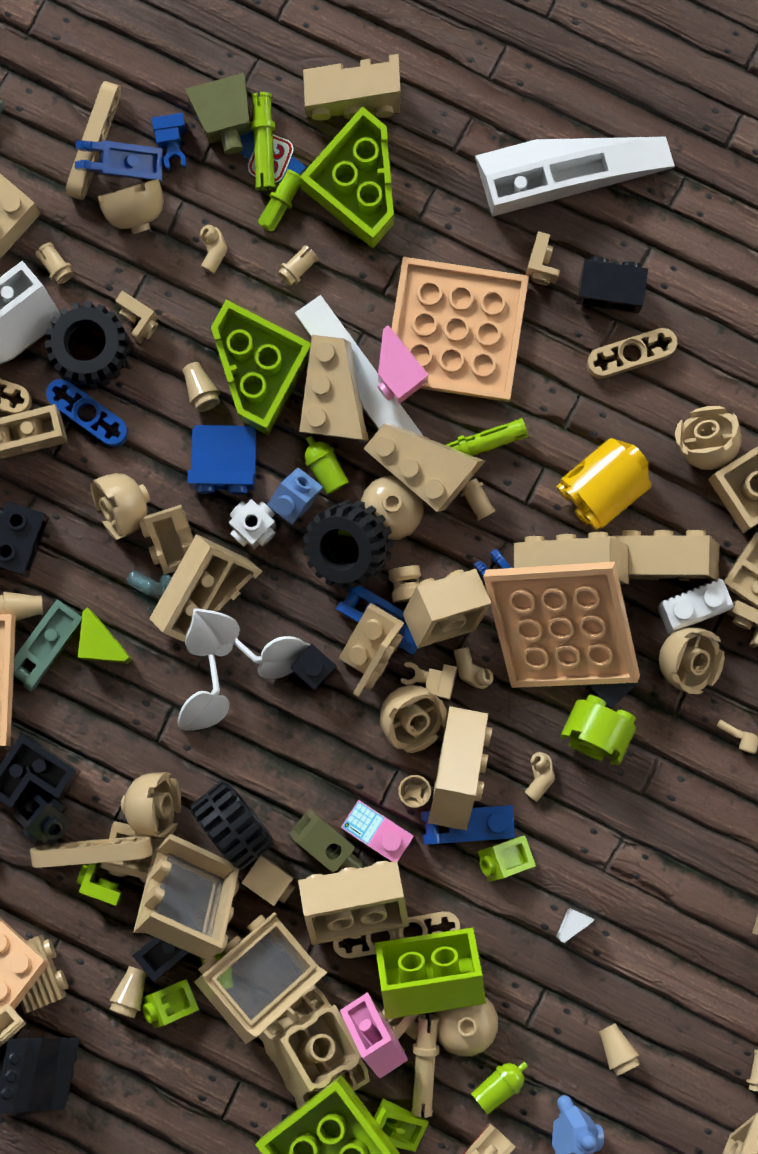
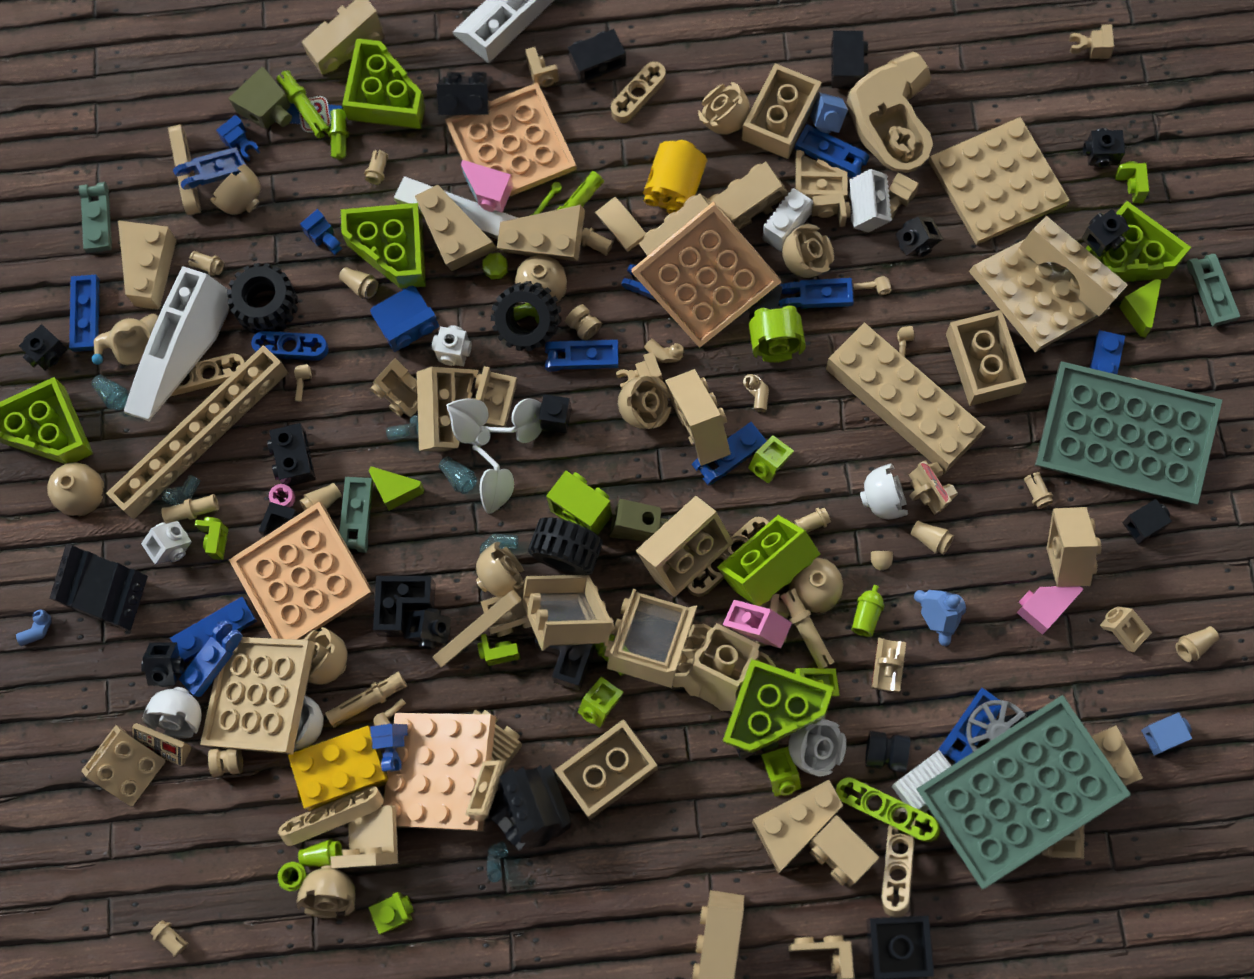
camera: 25 degrees left, 10 degrees down
tan cylinder [90,473,150,540] -> none
tan cone [109,966,147,1018] -> none
tan bracket [115,291,158,344] -> none
tan arm [200,225,227,274] -> none
tan brick [242,855,295,906] -> none
medium blue brick [267,468,323,525] -> none
lime piece [305,436,349,495] -> none
tan bracket [339,603,404,697] -> none
slope [341,800,414,862] -> none
tan wheel [398,775,431,808] -> none
tan brick [402,569,492,648] -> none
white slope [556,908,595,943] -> none
none -> tan hand [294,364,312,402]
none -> blue piece [300,209,342,255]
none -> black bracket [437,72,493,115]
none -> clear light blue cone [438,456,477,494]
none -> tan bracket [472,366,517,428]
none -> clear light blue arm [480,534,518,554]
none -> lime tile [483,253,508,279]
none -> lime hinge [529,182,562,216]
none -> lime brick [546,471,612,535]
none -> tan brick [555,719,658,820]
none -> tan slope [595,197,646,252]
none -> blue hinge [780,278,854,308]
none -> tan pin [794,508,831,533]
none -> tan brick [826,322,985,474]
none -> white cylinder [860,463,908,519]
none -> tan hinge [871,551,893,571]
none -> tan hand [897,326,914,357]
none -> tan hips [909,460,958,515]

